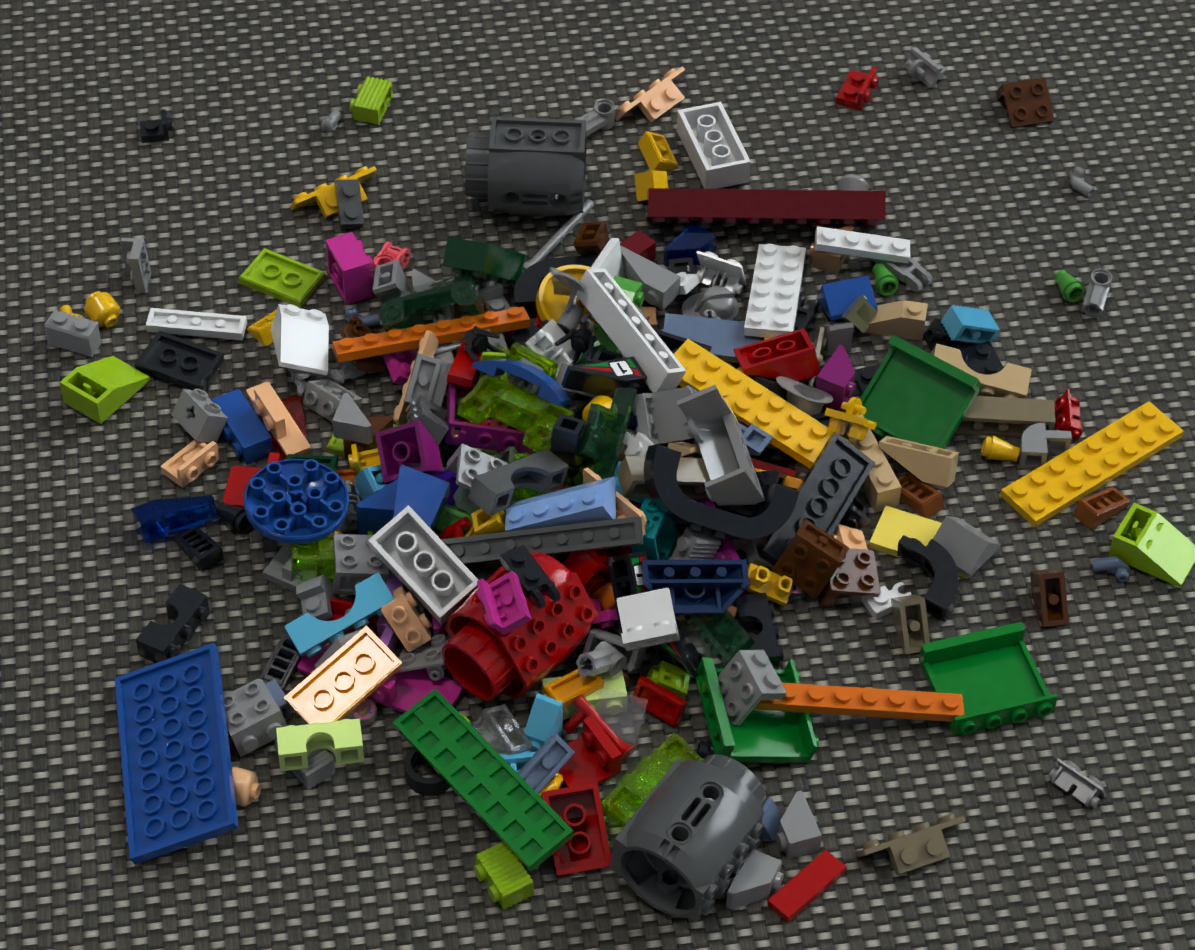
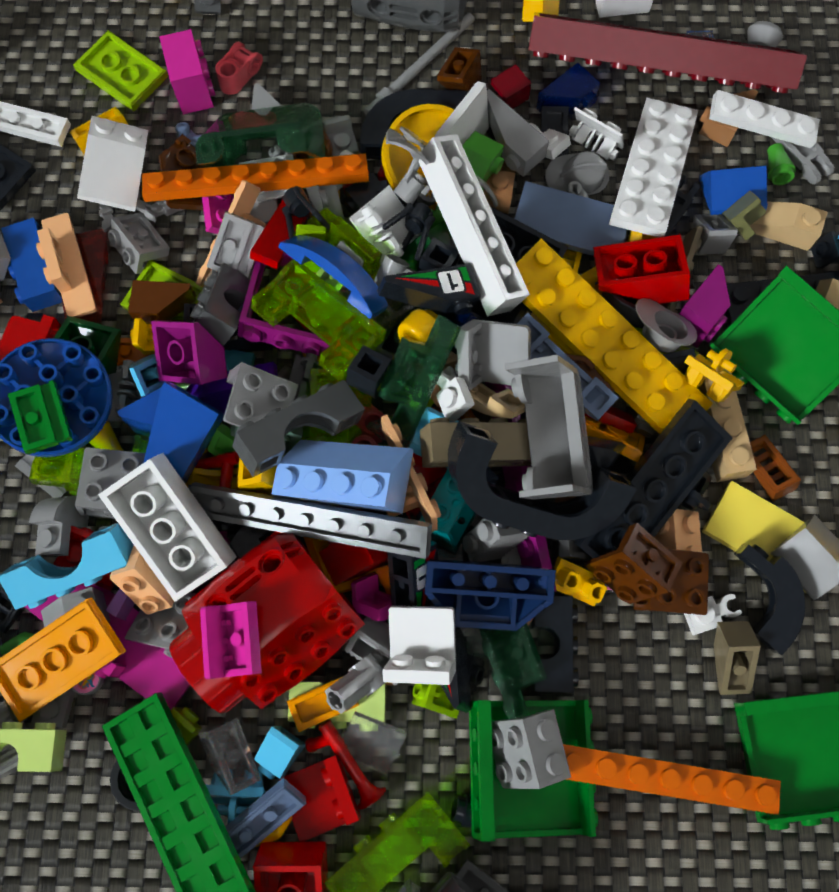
camera: 10 degrees right, 25 degrees up
light grey slope [332,392,373,444] -> none
light grey slope [373,260,408,302] -> none
dark green brick [443,237,525,285] -> none
black hinge [500,545,561,609] -> none
red plate [631,676,688,727] -> none
tan slope [878,436,959,489] -> none
none -> green plate [8,380,73,455]

